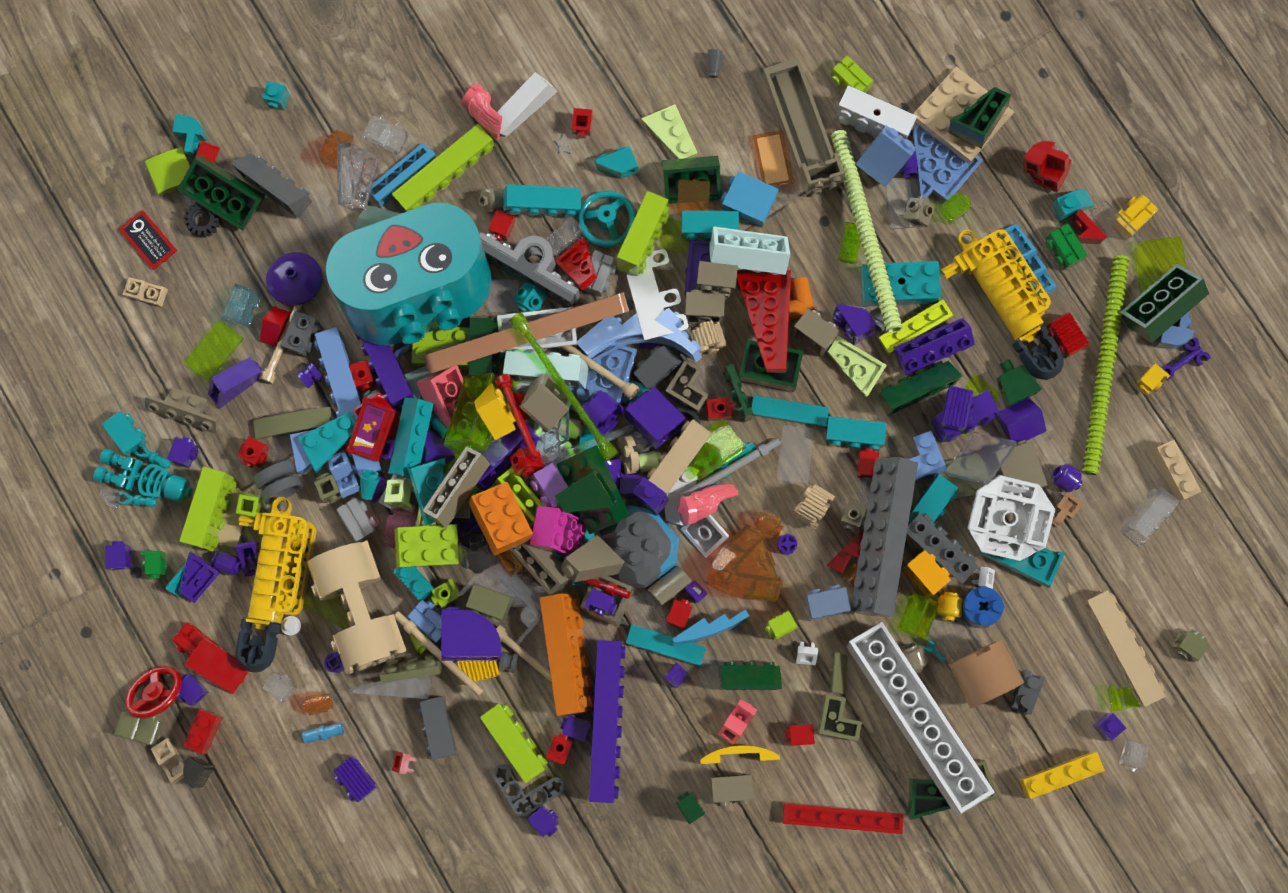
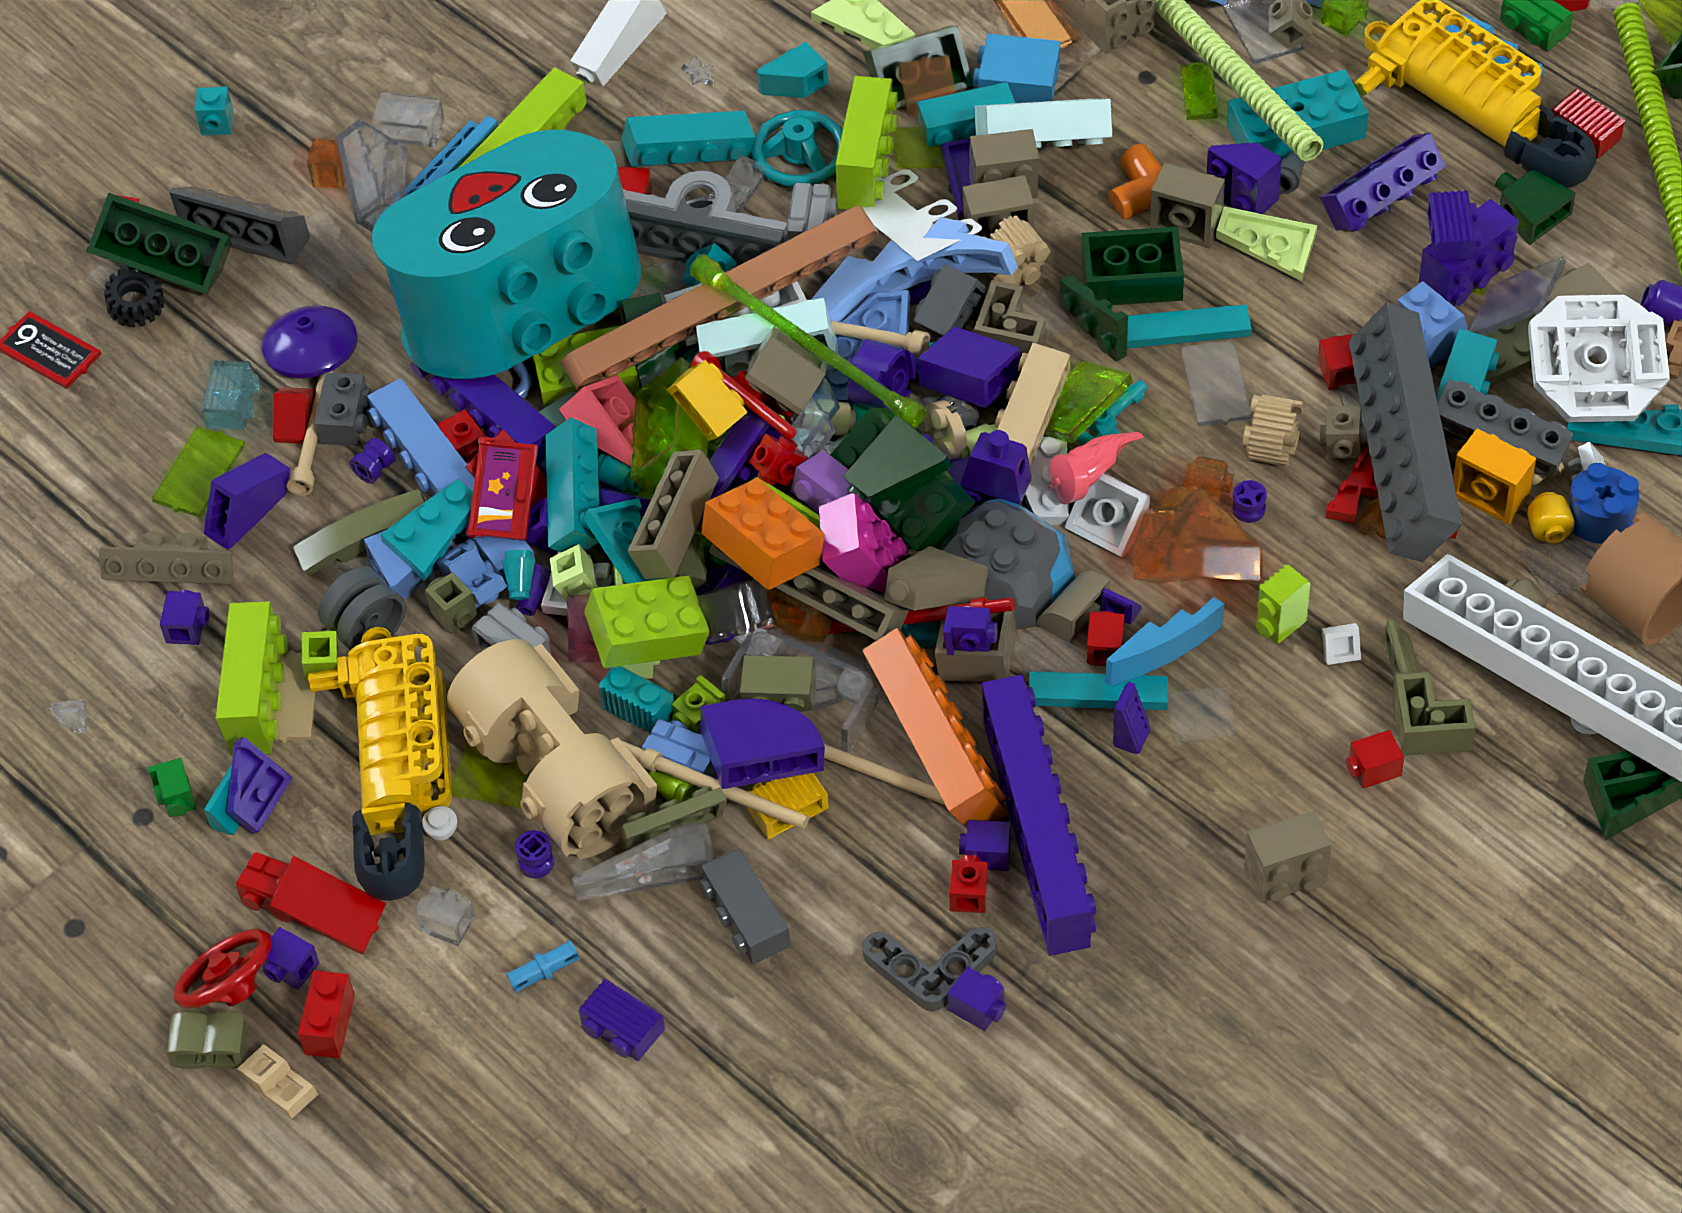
camera: 15 degrees left, 25 degrees down
teal piece [93,445,192,507] -> none
teal brick [102,411,148,457] -> none
dark purple brick [105,541,131,571] -> none
tan slope [123,277,168,307] -> none
lime slope [145,147,190,195] -> none
teal brick [172,114,207,158] -> none
clear smoke brick [183,757,215,788] -> none
dark purple brick [211,552,242,576] -> none
dark purple slope [235,541,261,577] -> none
red brick [238,436,270,468] -> none
clear orange brick [302,692,333,716] -> none
tile [392,751,416,774] -> none
coral hair [461,83,502,140] -> none
lime brick [480,703,548,783] -> none
dark grey wheel [499,651,518,673] -> none
red wing [555,237,598,290] -> none
red brick [571,108,593,139] -> none
dark green brick [676,791,705,824] -> none
light grey bar [679,438,781,497] -> none
yellow slope [700,746,780,764] -> none
red brick [706,398,735,421] -> none
coral brick [718,699,757,745] -> none
dark green slope [719,662,782,690] -> none
red wing [737,270,792,372] -> none
red plate [783,803,904,834] -> none
sand blue brick [804,585,851,621] -> none
teal brick [825,416,886,451] -> none
neon yellow plate [878,300,953,355] -> none
dark green slope [878,360,962,416] -> none
clear neon green brick [897,593,938,640] -> none
teal hand [920,638,945,662] -> none
dark purple slope [995,397,1047,448] -> none

